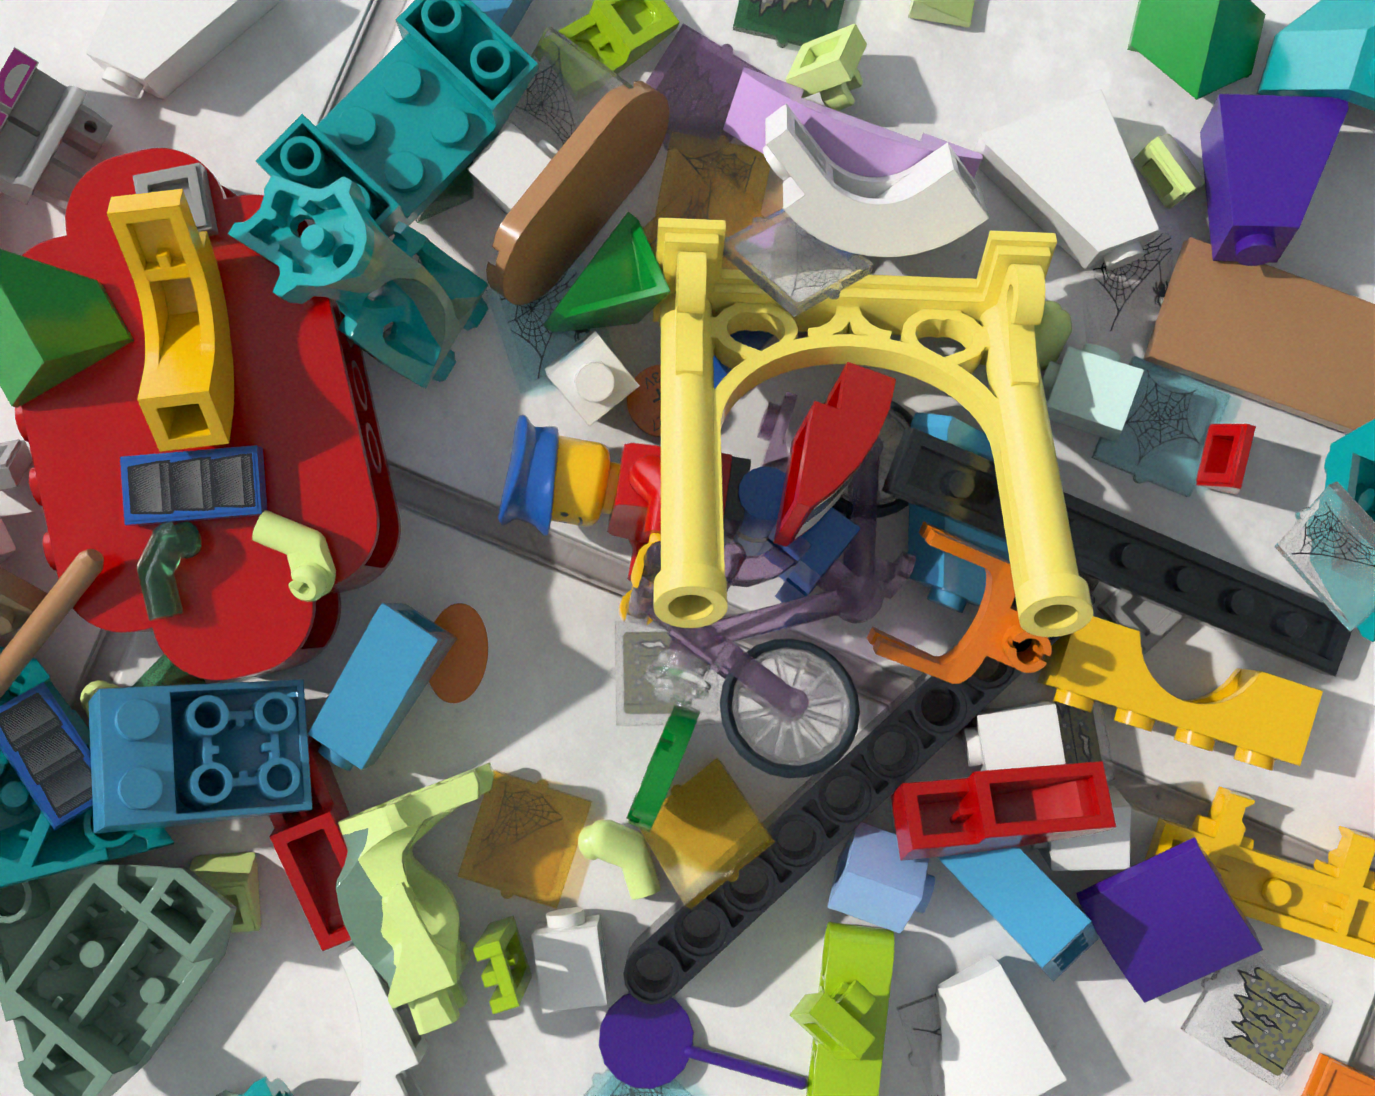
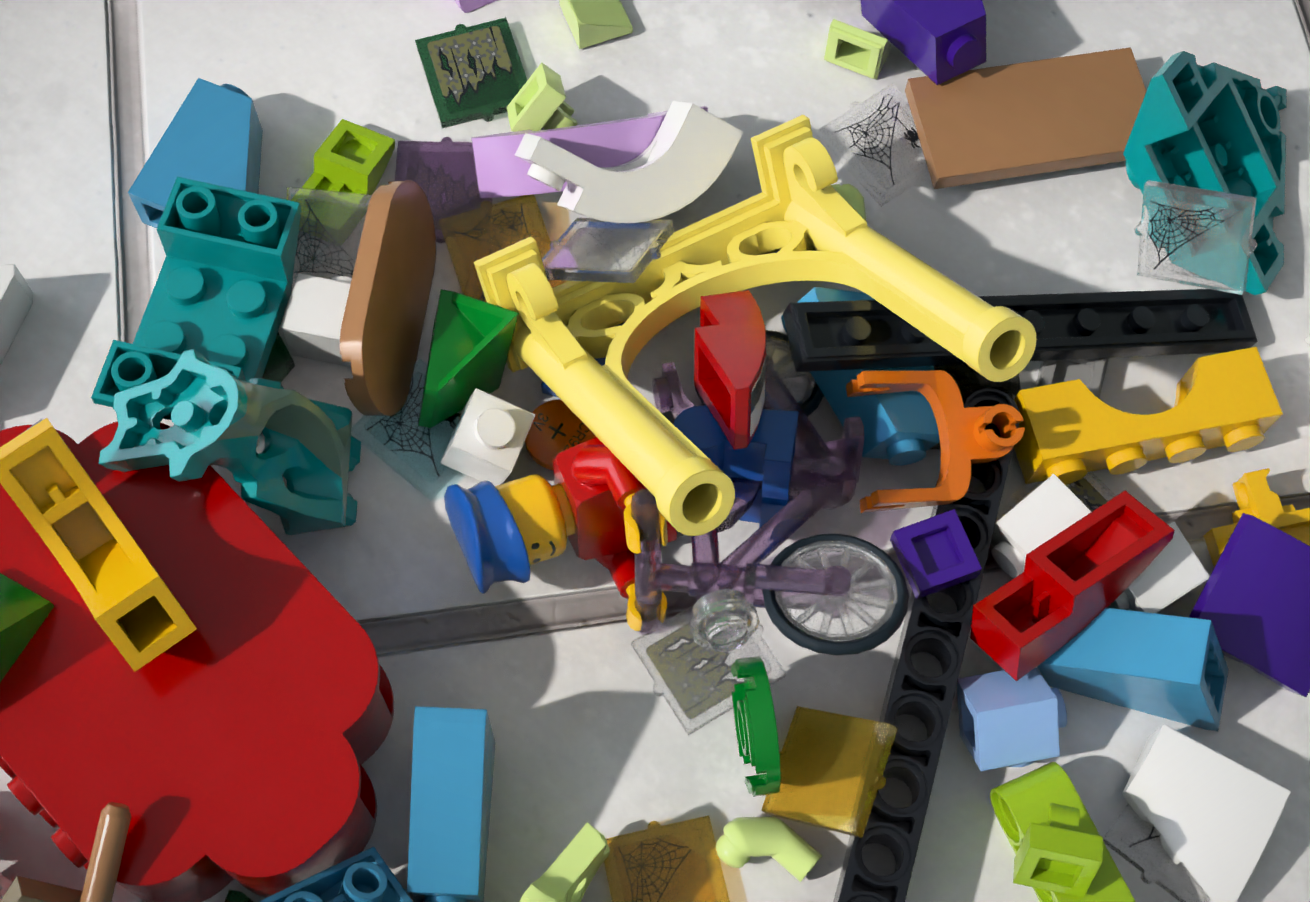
camera: 35 degrees left, 20 degrees down
tile [120,445,267,526] -> none
clear green arm [137,521,202,621] -> none
yellowish green arm [252,510,336,602] -> none
orange sticker [429,603,488,703] -> none
white slope [974,89,1159,270] -> none
light aqua brick [1042,344,1144,442] -> none
clear light blue piece [1091,356,1231,497] -> none
red slope [1196,424,1256,494] -> none
none -> dark purple tile [890,509,982,599]

